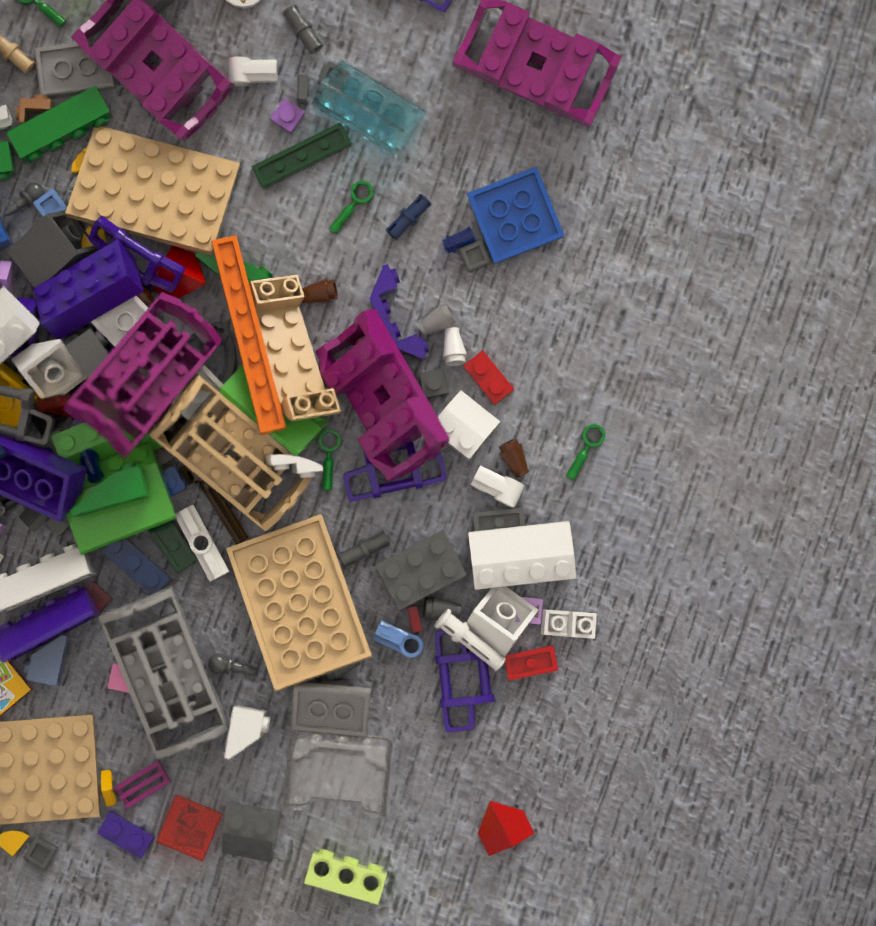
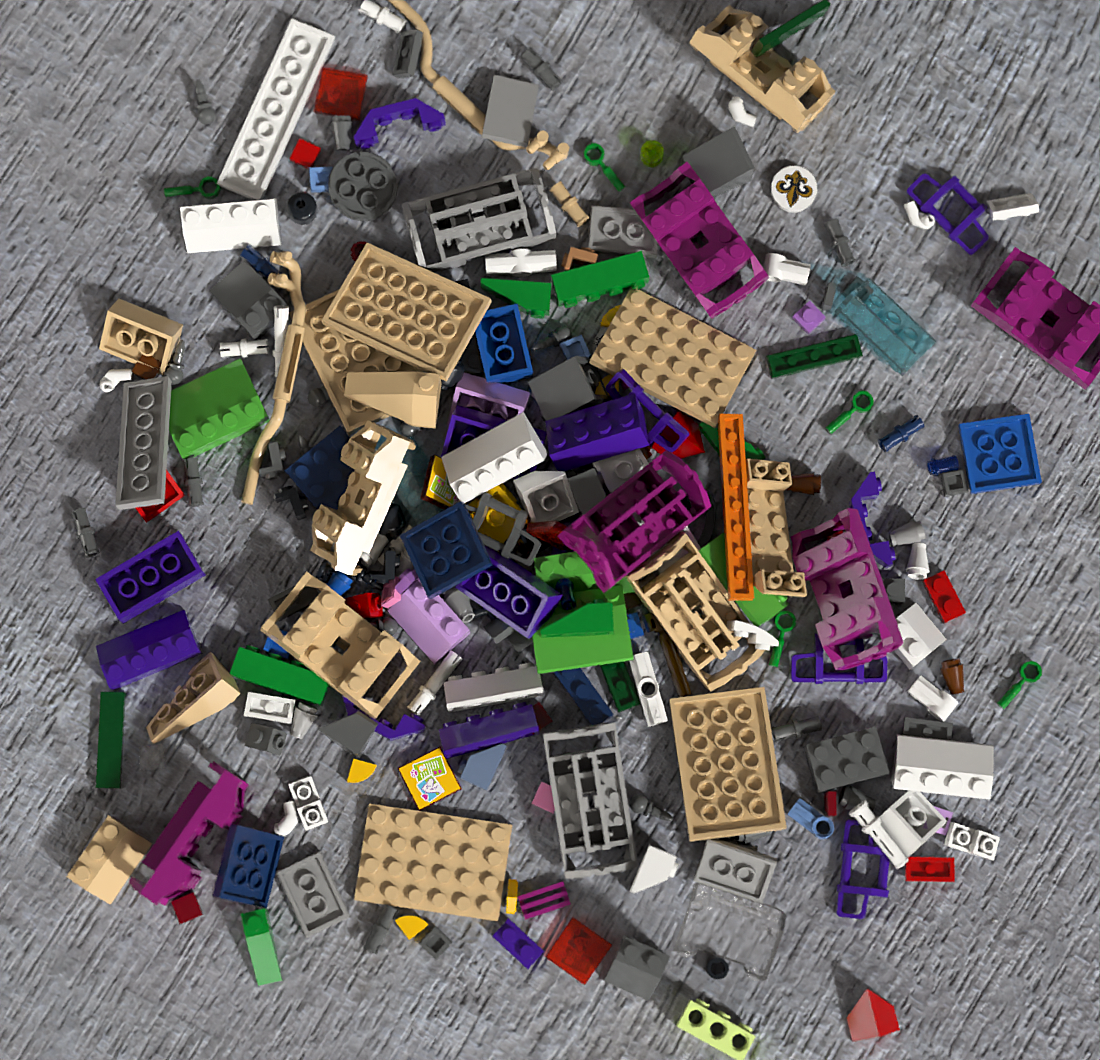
camera: 10 degrees right, 5 degrees down
none -> black bush [707,957,729,979]

